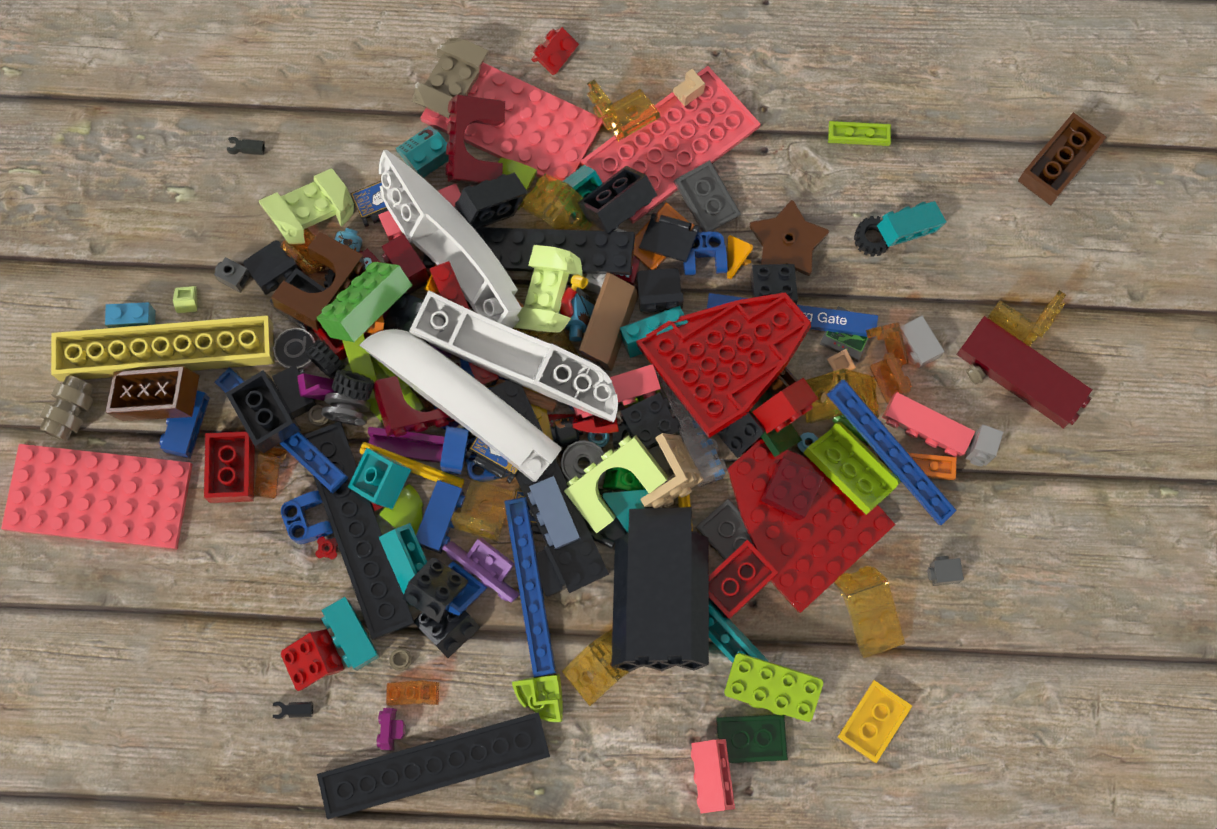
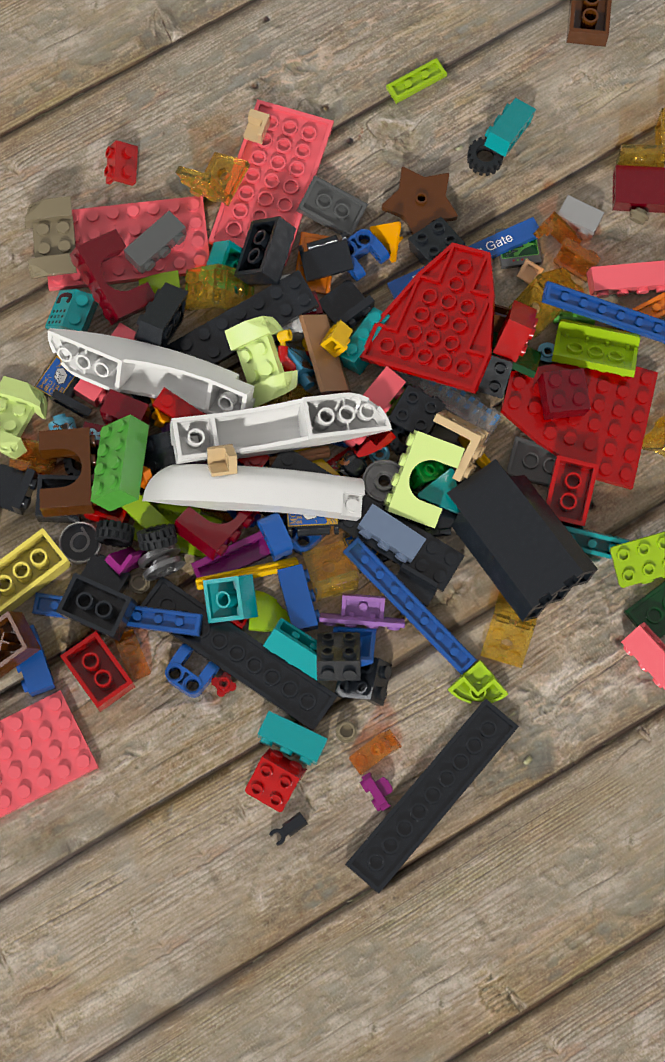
camera: 35 degrees left, 0 degrees up
none -> black tile [50,389,92,419]
none -> dark grey brick [124,211,187,274]
none -> tan panel [207,444,237,477]
none -> yellow brick [320,320,353,358]

